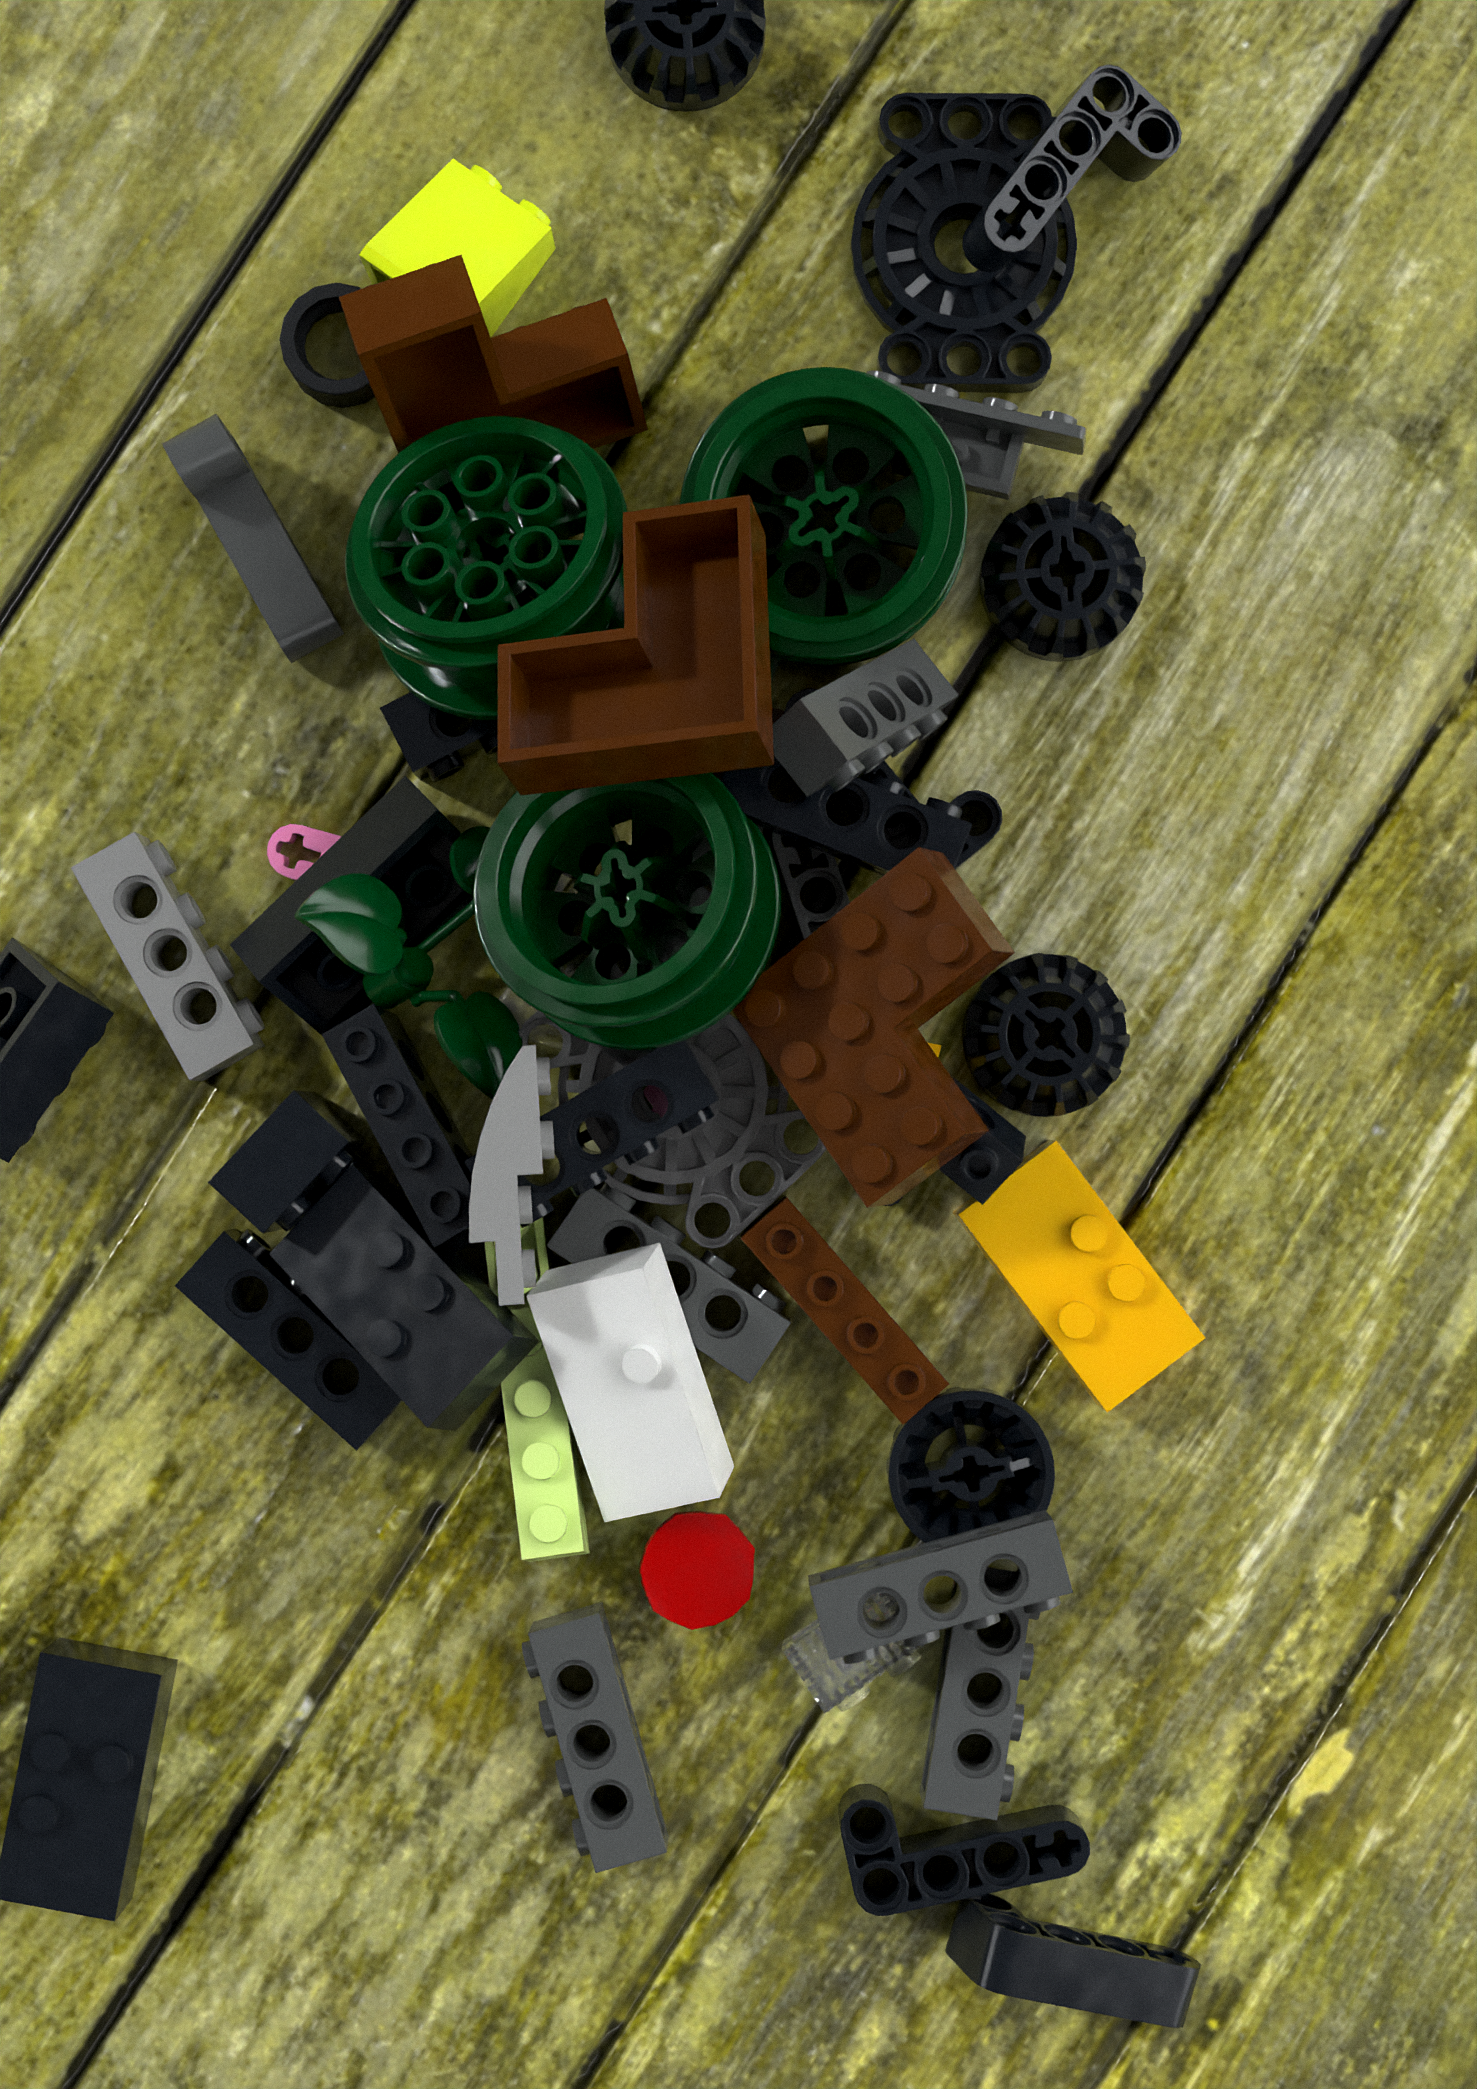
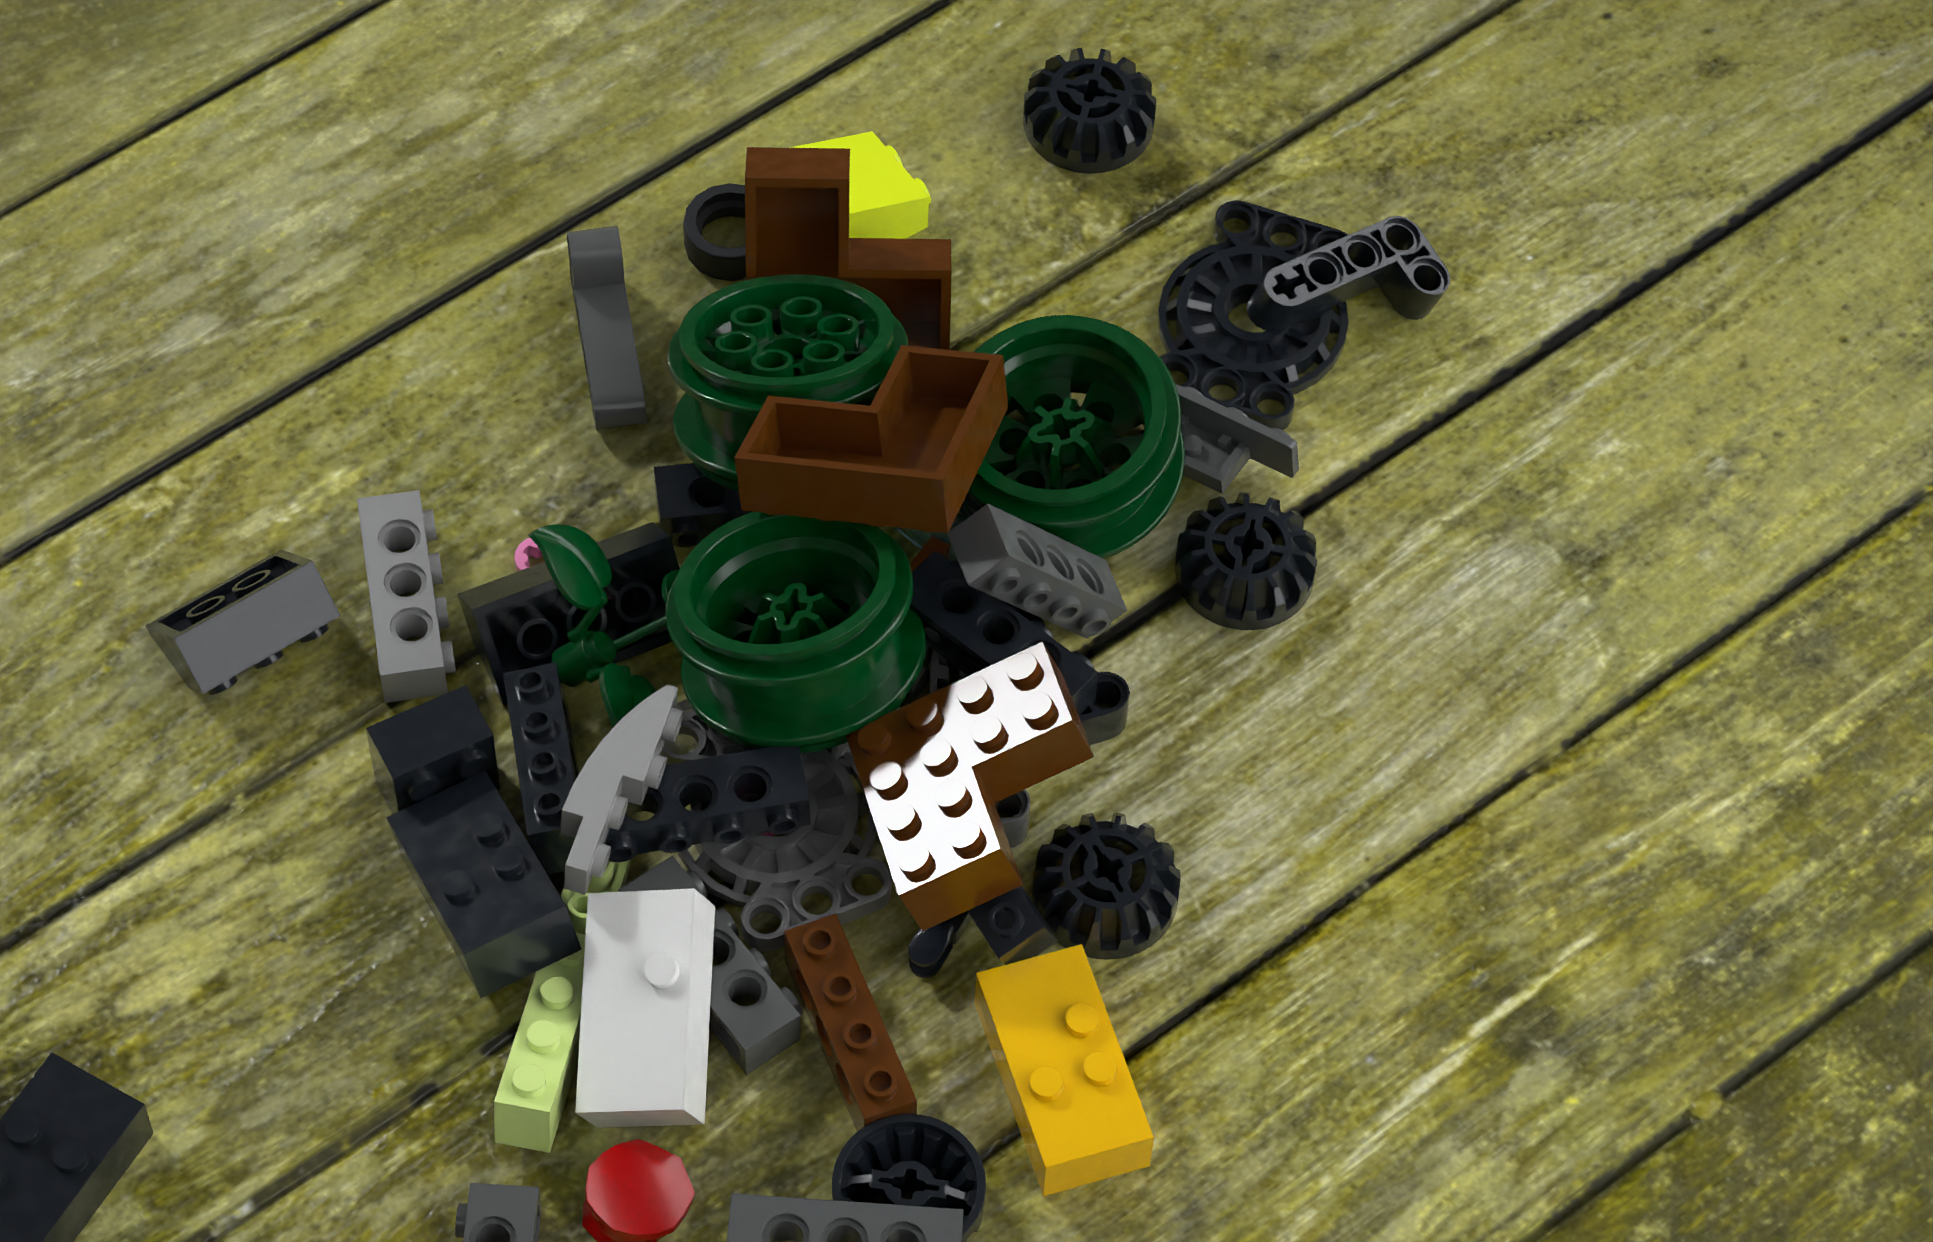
camera: 15 degrees right, 30 degrees down
black brick [175,1228,403,1451] -> none

